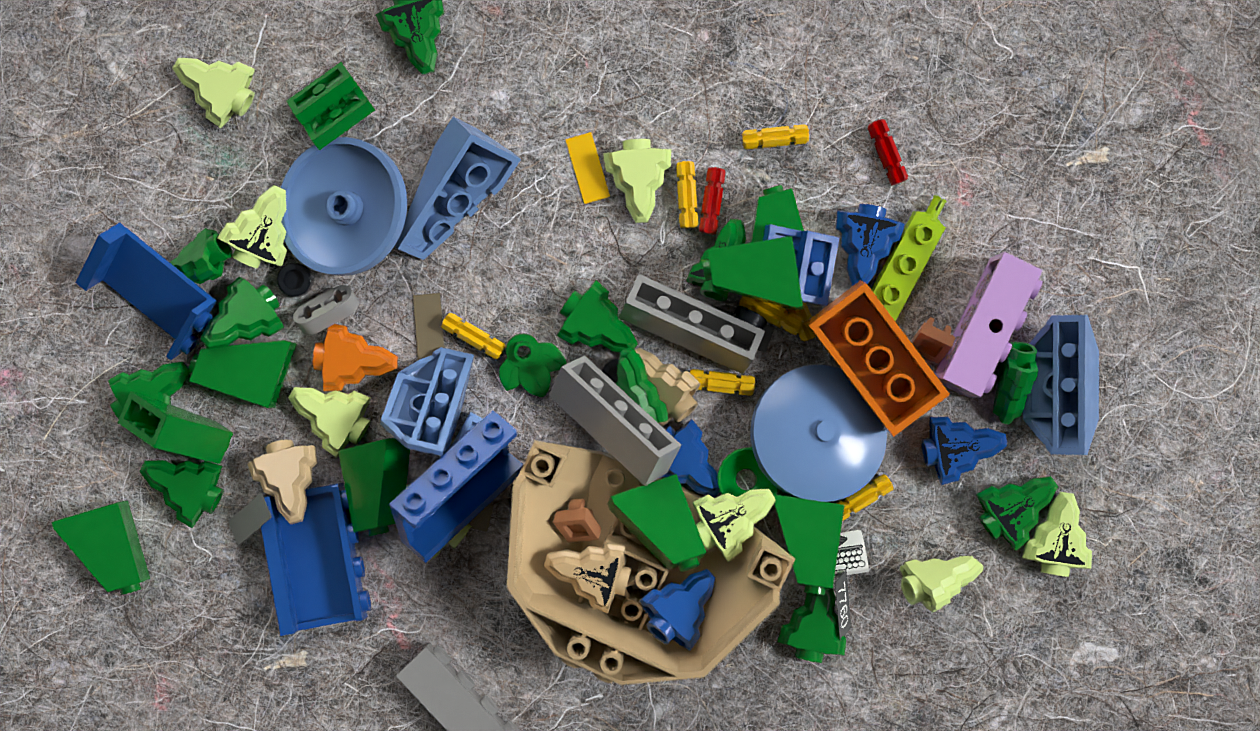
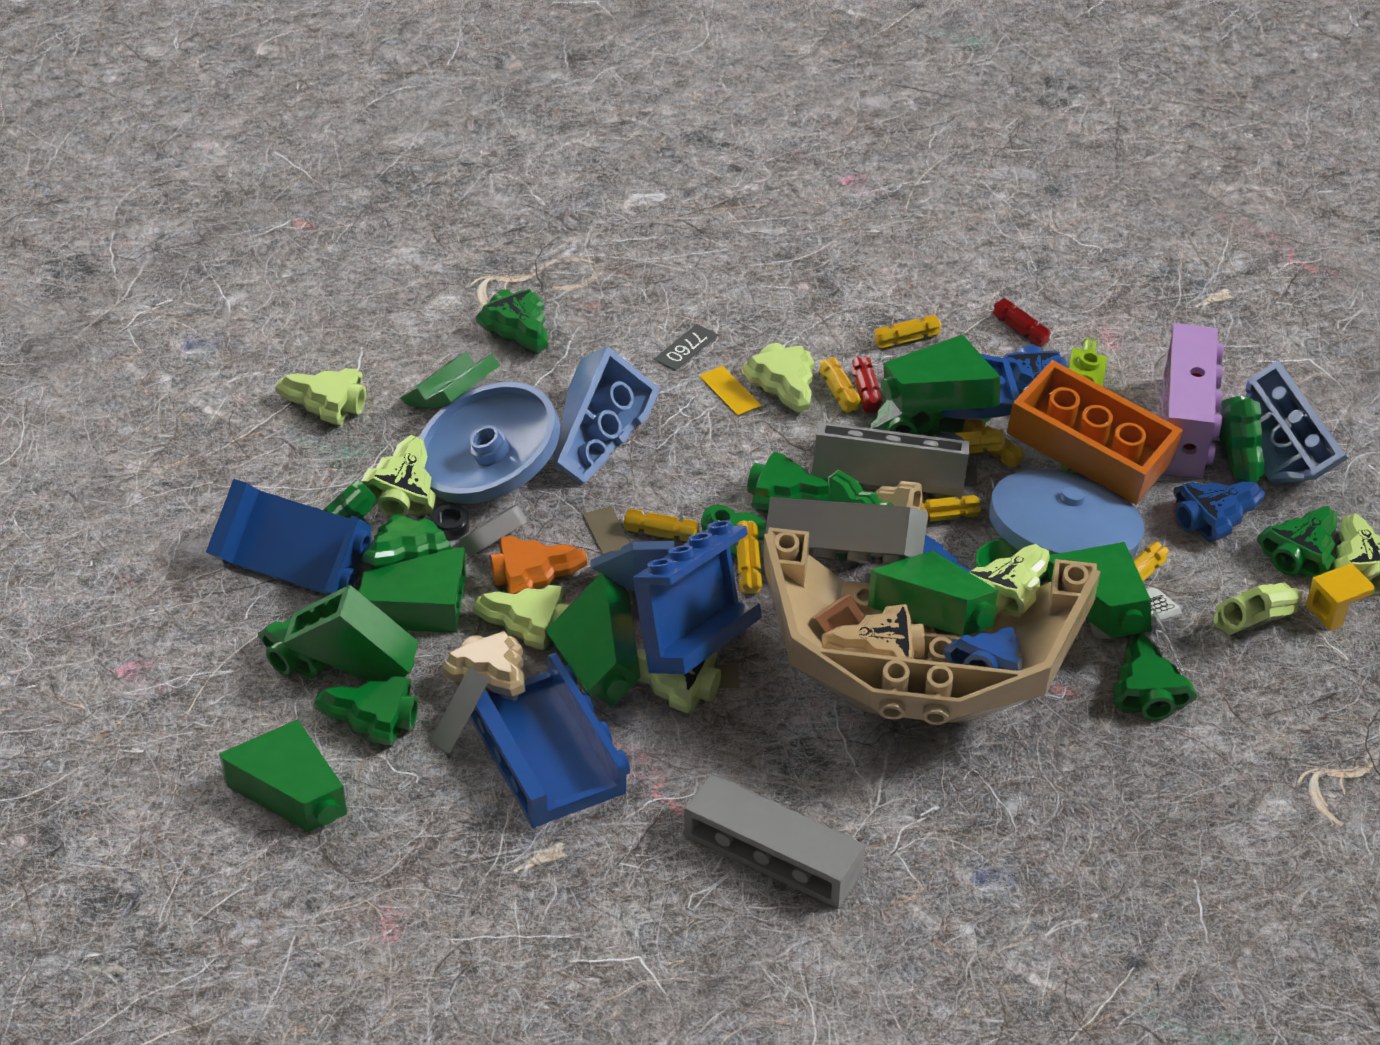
camera: 15 degrees left, 45 degrees down
none -> dark grey sticker [654,324,719,370]
none -> yellow axle [736,521,762,594]
none -> yellow panel [1305,563,1375,631]

